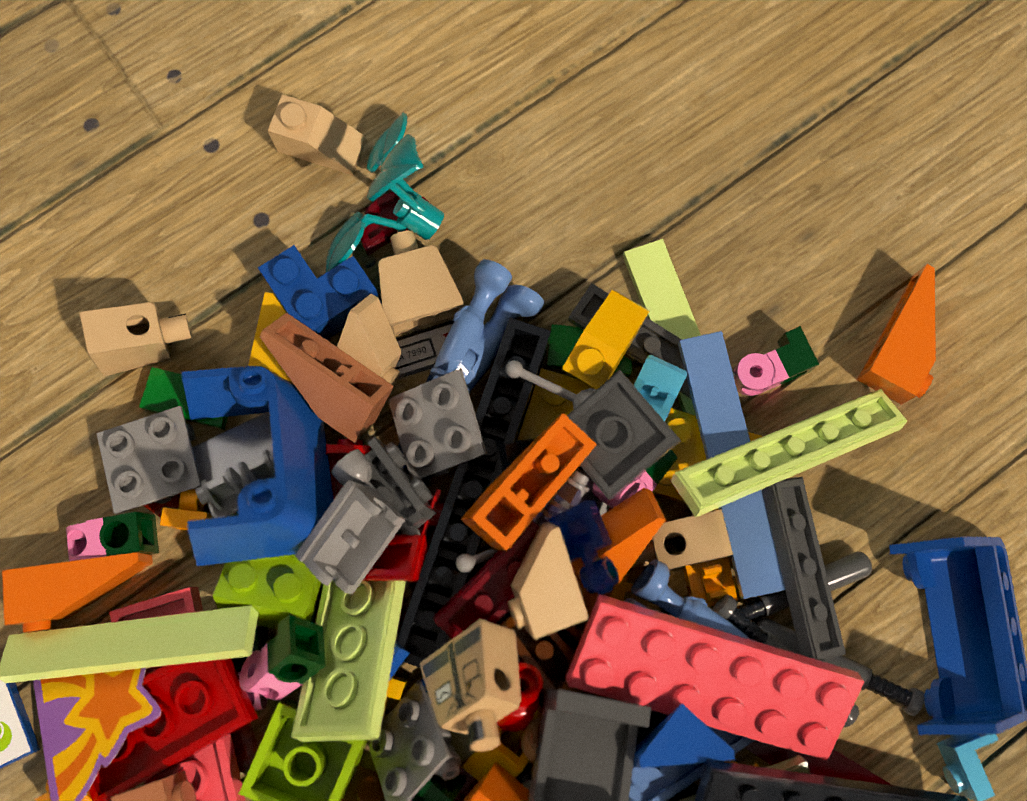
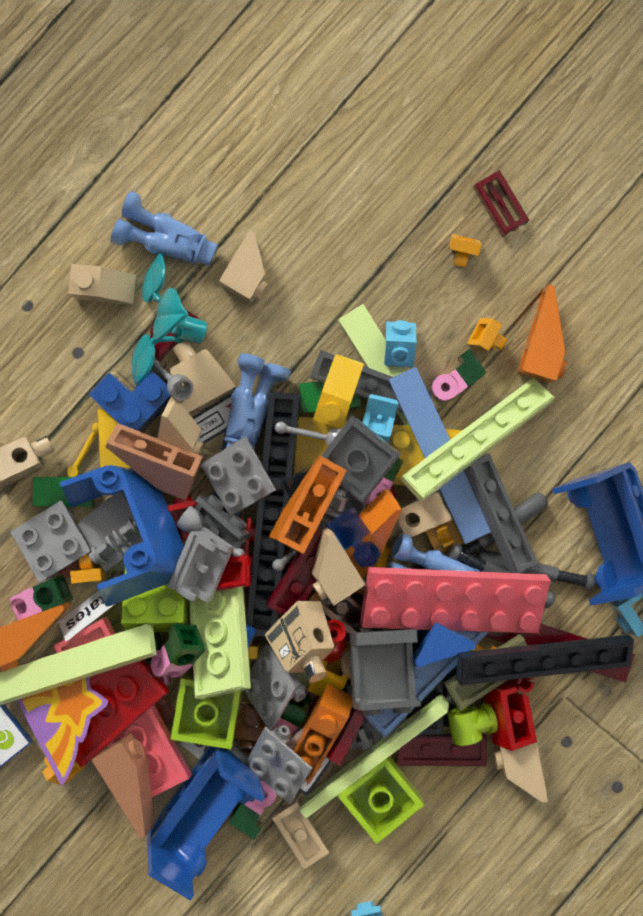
camera: 10 degrees left, 10 degrees up
none -> white sticker [59,576,117,642]
none -> yellow hinge [67,422,99,477]
none -> medium blue piece [110,191,218,266]
none -> light grey hinge [151,358,194,401]
none -> tan slope [219,230,268,304]
none -> medium azure bracket [384,320,417,367]
none -> light orange tile [449,234,482,268]
none -> light orange tile [467,318,507,351]
none -> dark red tile [473,170,529,237]

